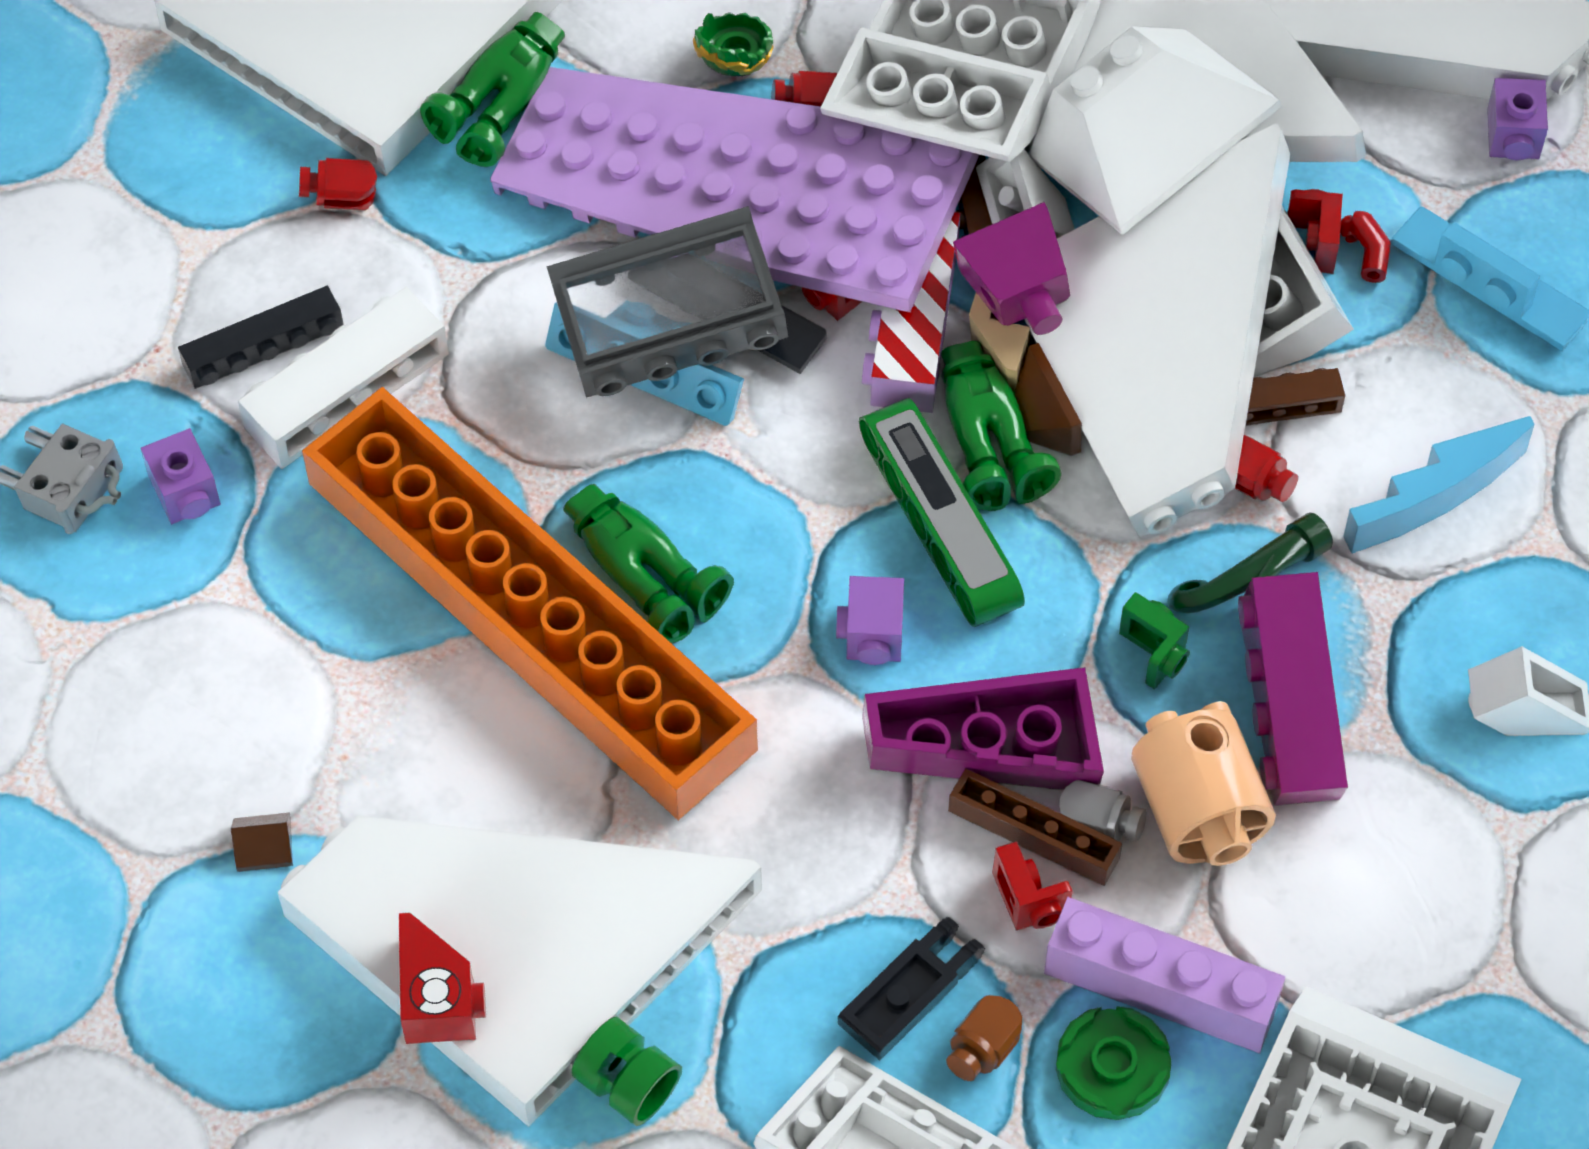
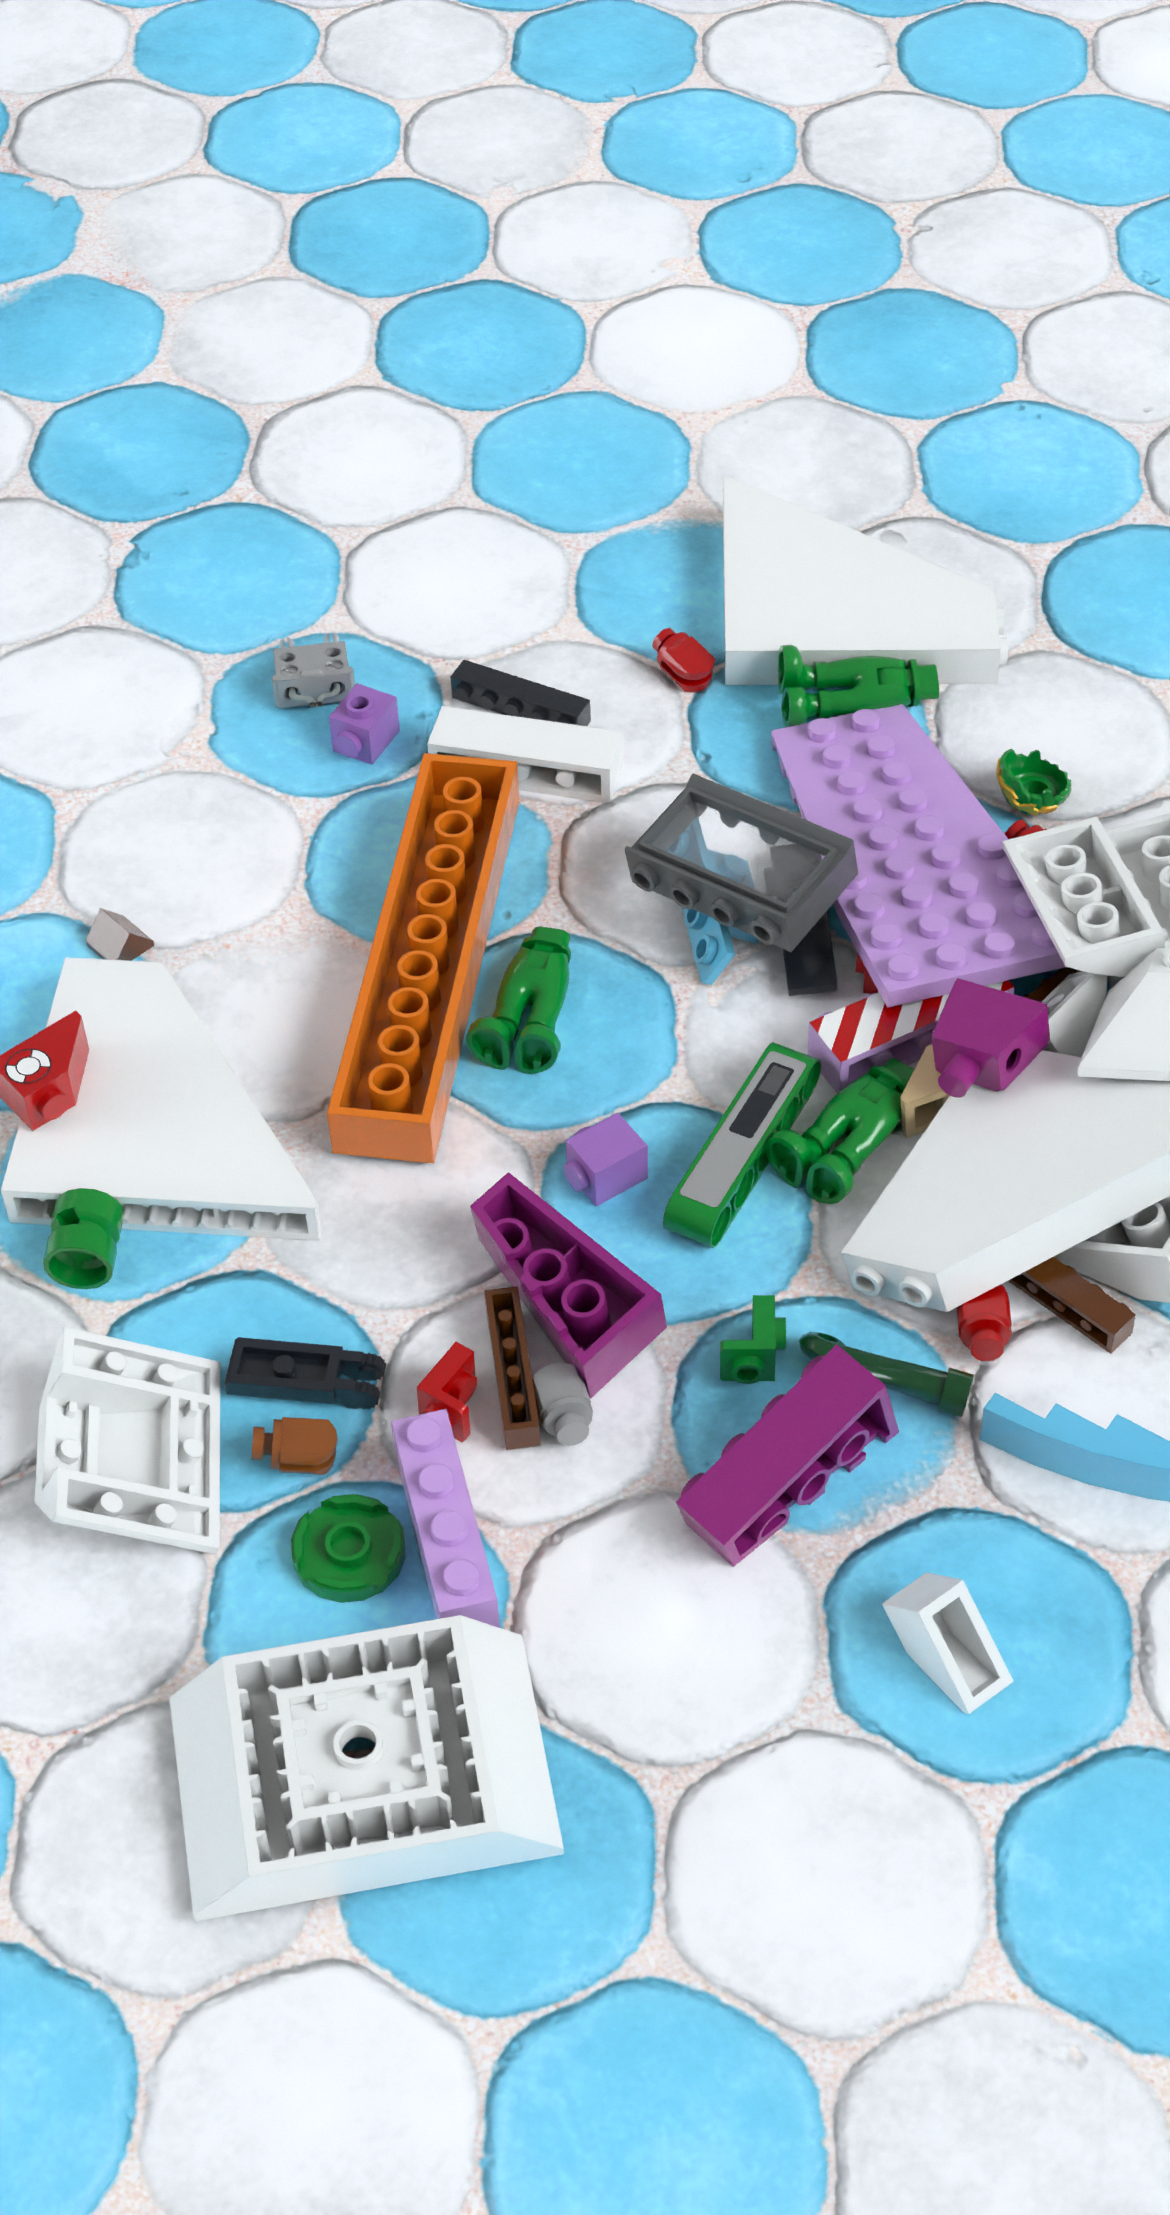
camera: 55 degrees right, 10 degrees down
reddish brown slope [1014,343,1082,456] -> none
light nougat cylinder [1131,701,1276,866] -> none

